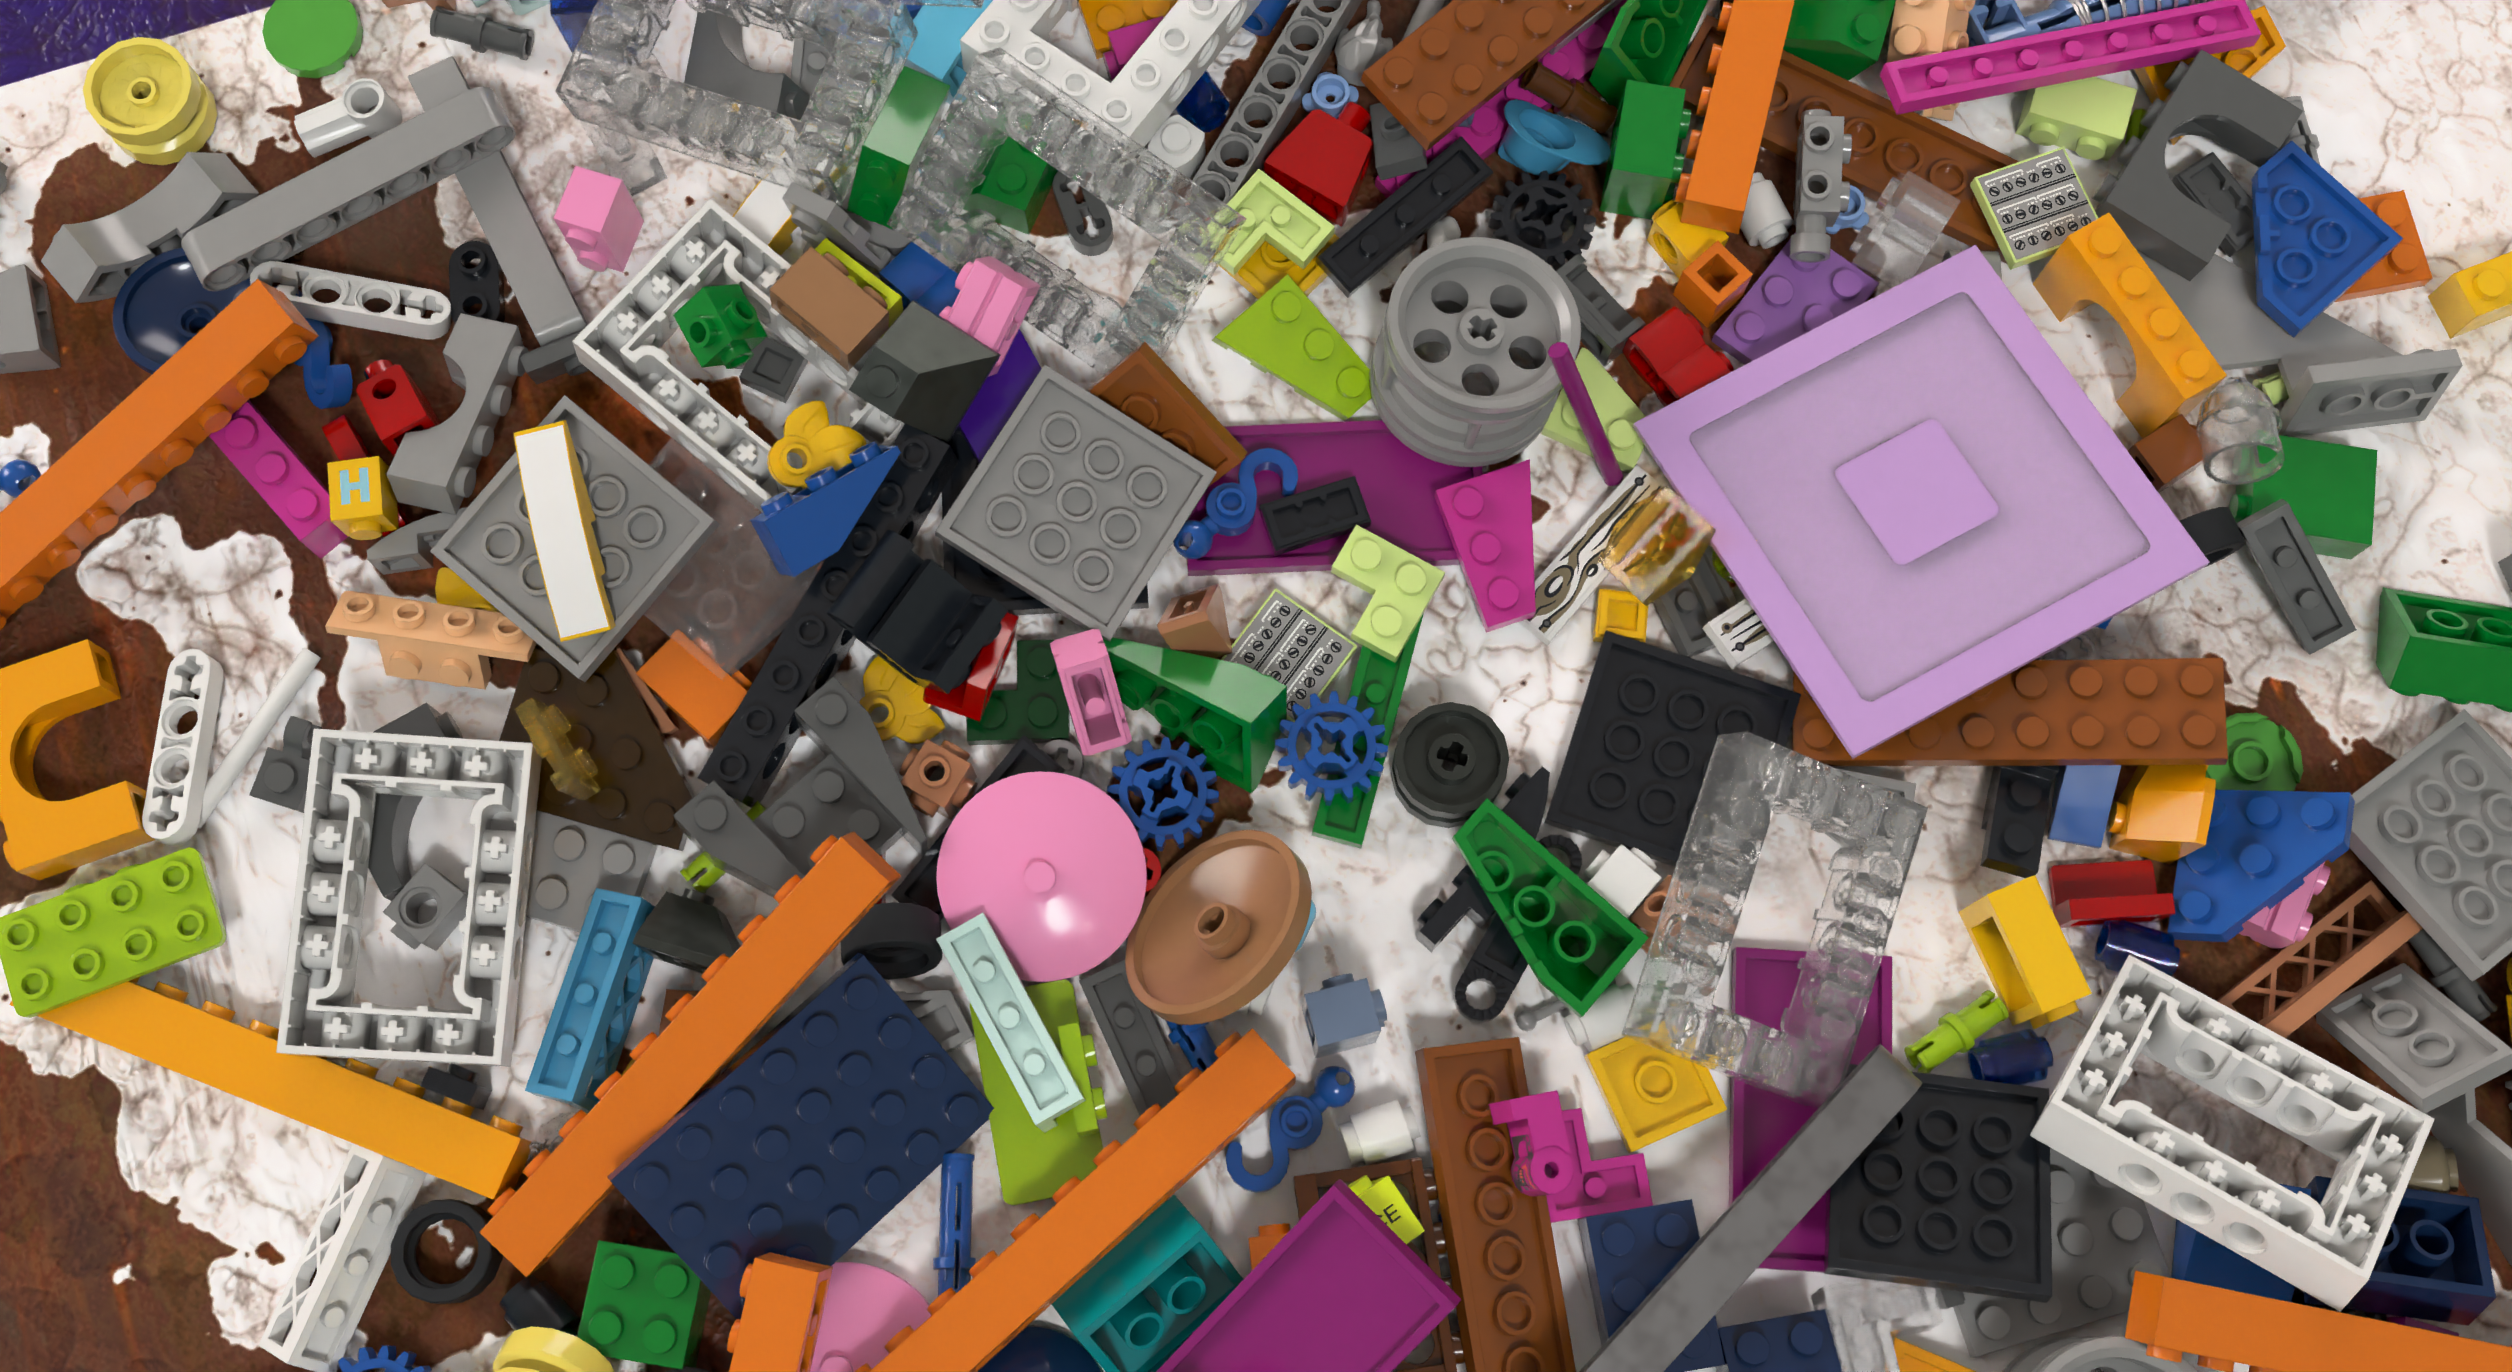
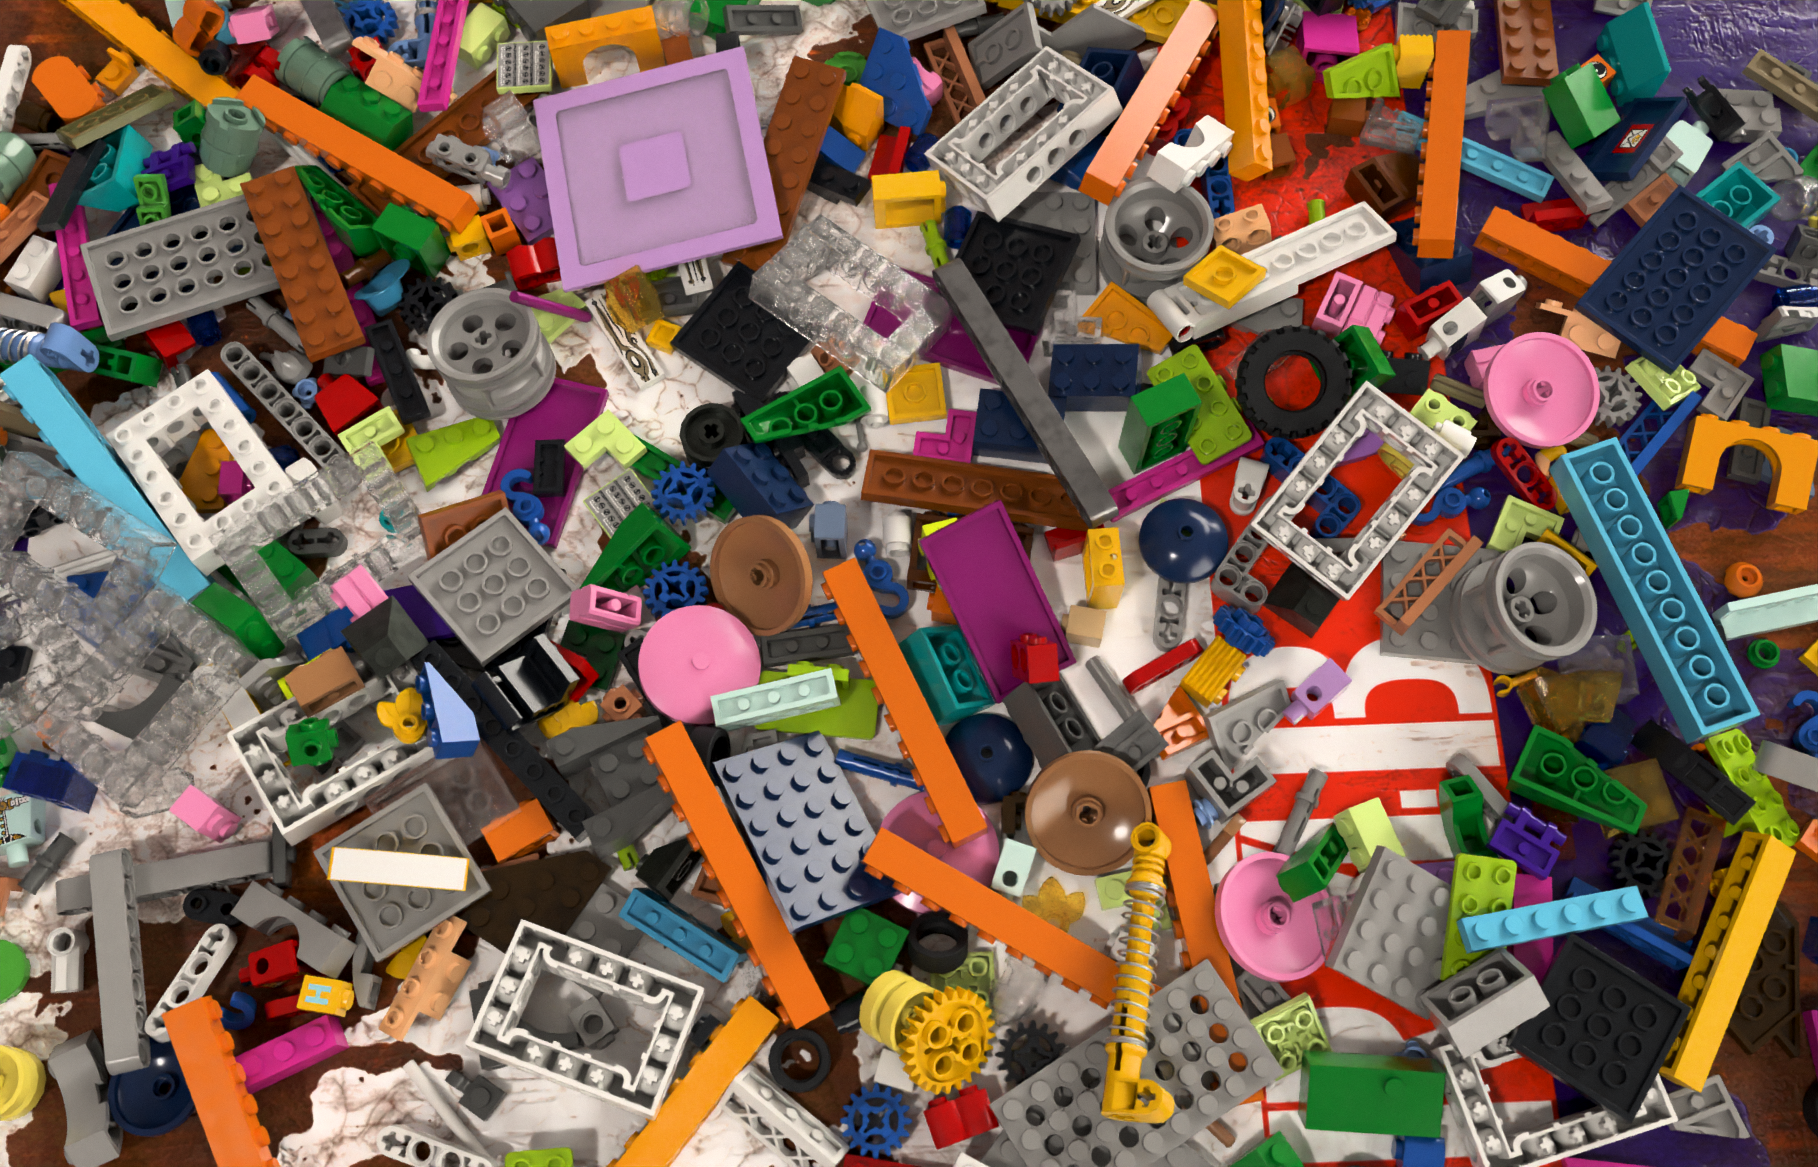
camera: 70 degrees left, 5 degrees down
clear yellow wing [515,697,601,801] -> none
nougat slope [1157,583,1233,658] -> none
dark pink wing [1434,459,1536,633] -> none
dark pink leg [1489,1090,1573,1196] -> none
none -> dark blue brick [707,442,814,529]

